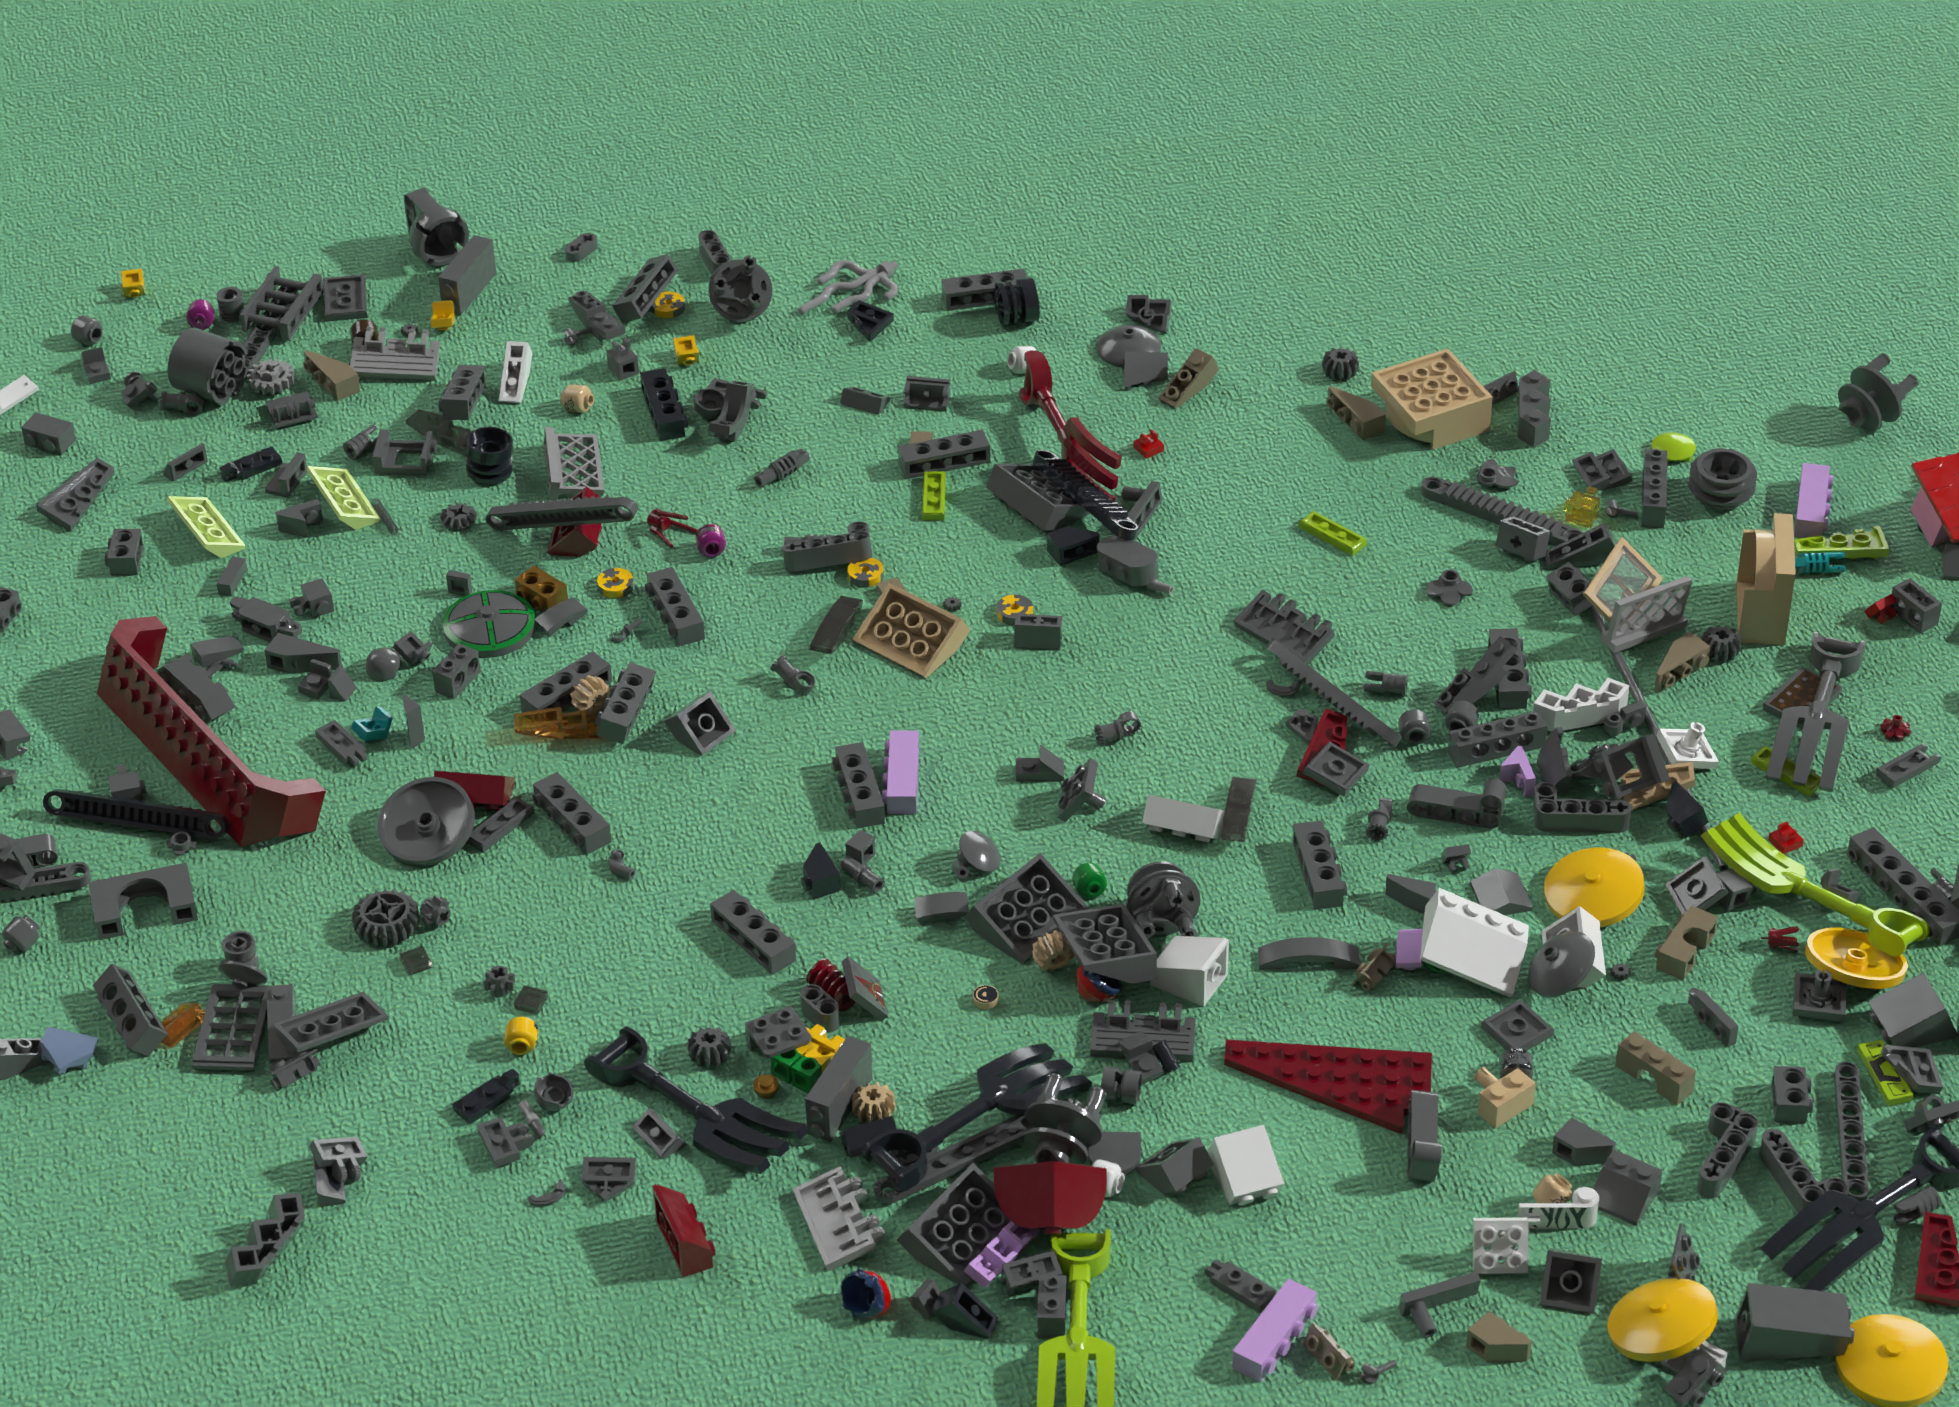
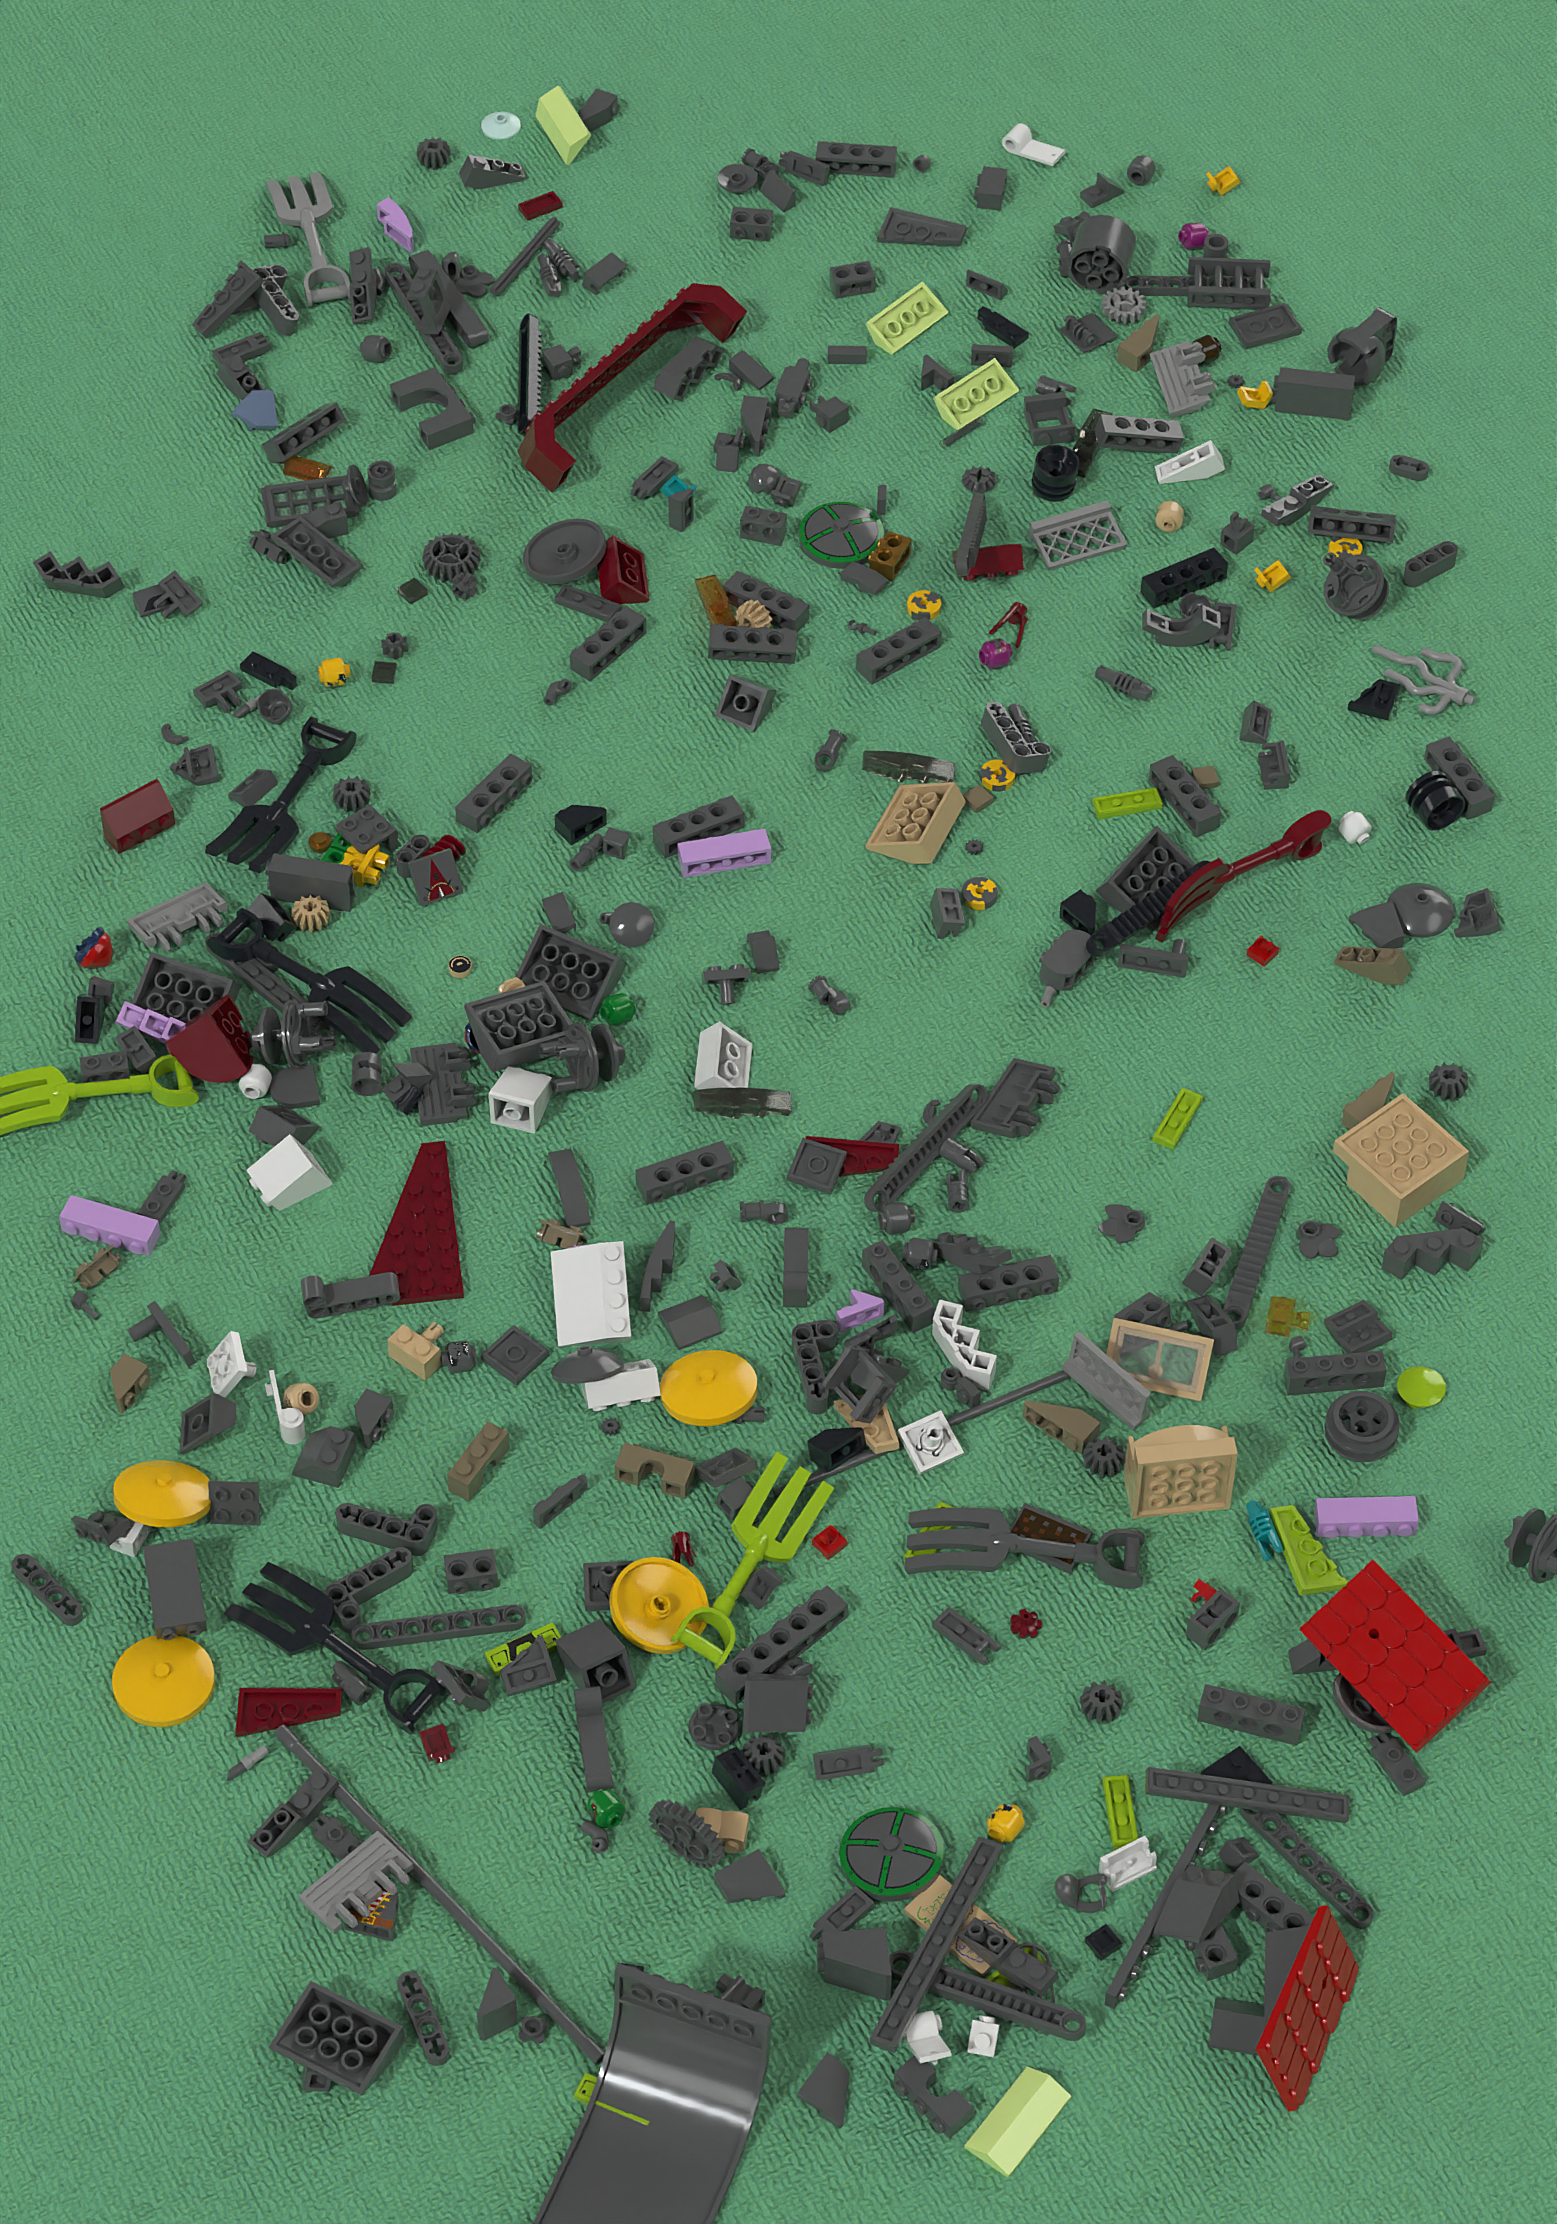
camera: 75 degrees right, 10 degrees up
none -> dark grey hinge [939,1137,984,1174]

